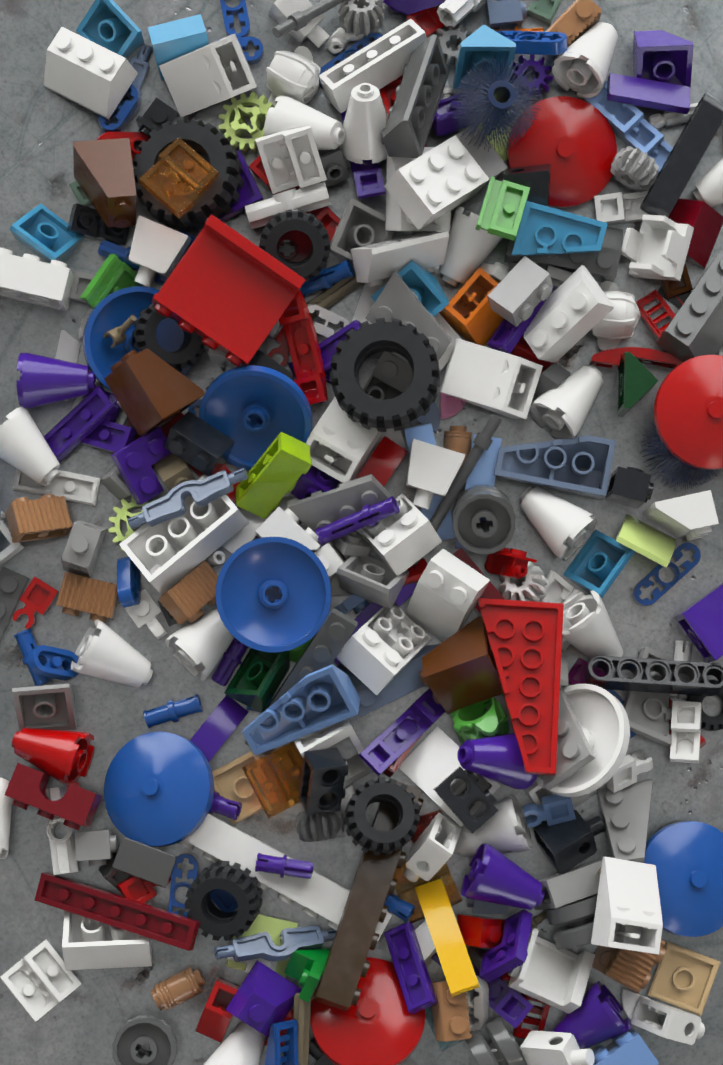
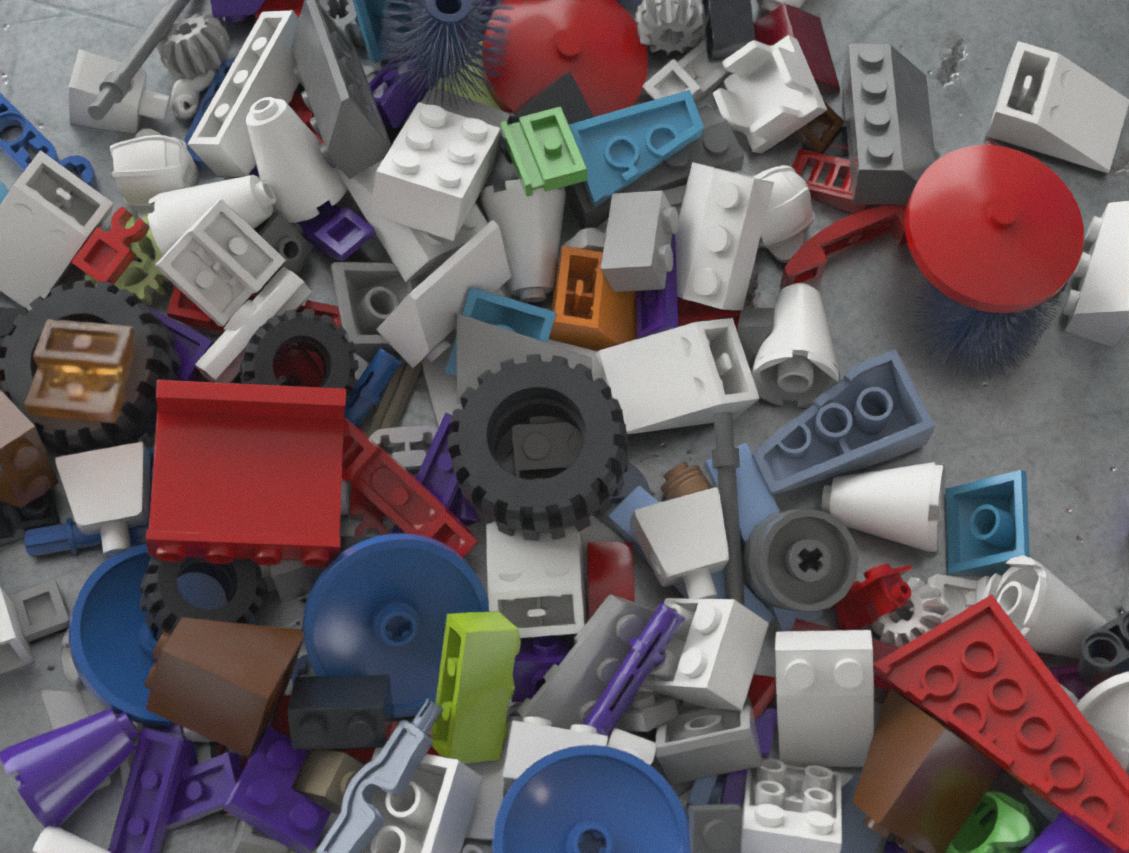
camera: 30 degrees left, 15 degrees down
bright green plate [80,254,139,310] -> none
dark tan hand [103,315,136,348] -> none
bright pink tile [440,392,466,420] -> none
black brick [605,466,654,508] -> none
yellowish green slope [616,514,677,568] -> none
dark green slope [618,352,658,417] -> none
blue beam [632,543,701,606] -> none
white slope [644,490,719,541] -> none
none -> red plate [71,206,149,284]

